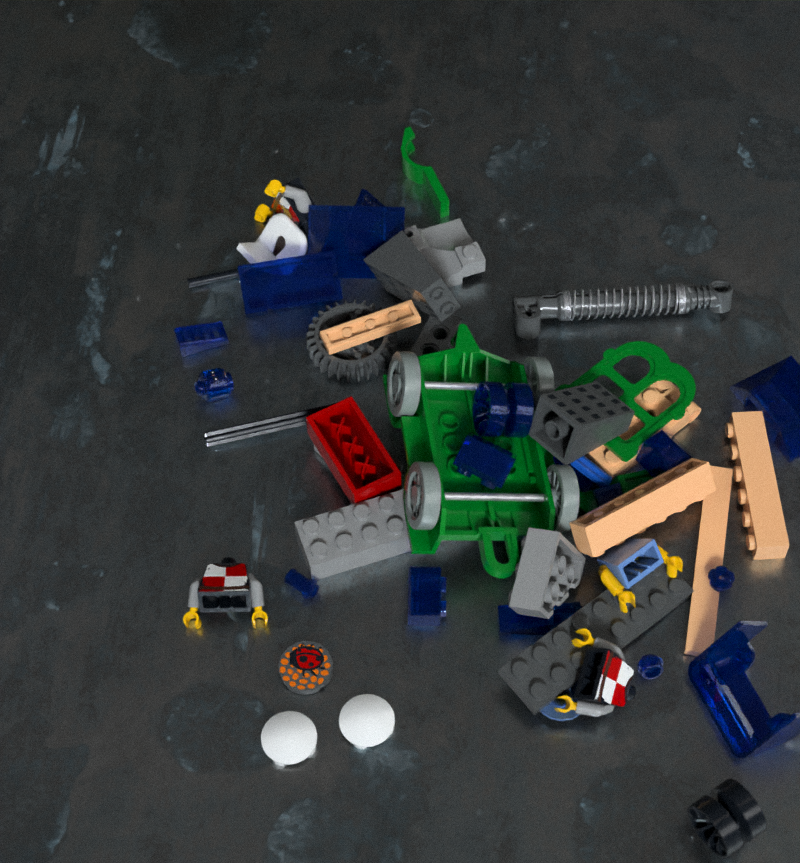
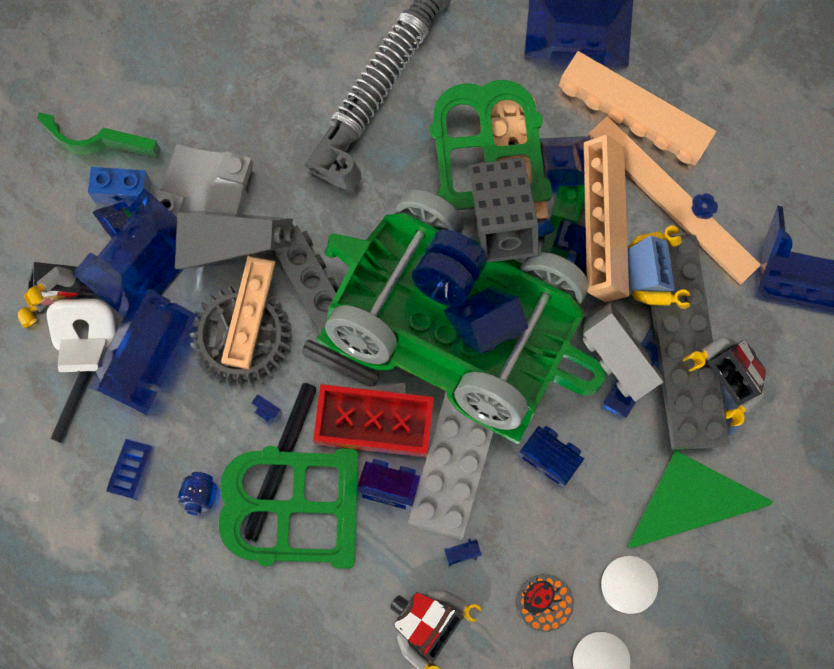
camera: 60 degrees left, 20 degrees up
clear blue plate [637,654,664,679] -> none
none -> blue brick [88,167,151,206]
none -> green window [218,446,358,569]
none -> clear blue plate [251,394,283,423]
none -> dark grey axle [302,339,379,386]
none -> clear blue slope [356,459,420,511]
none -> green tile [627,450,773,548]

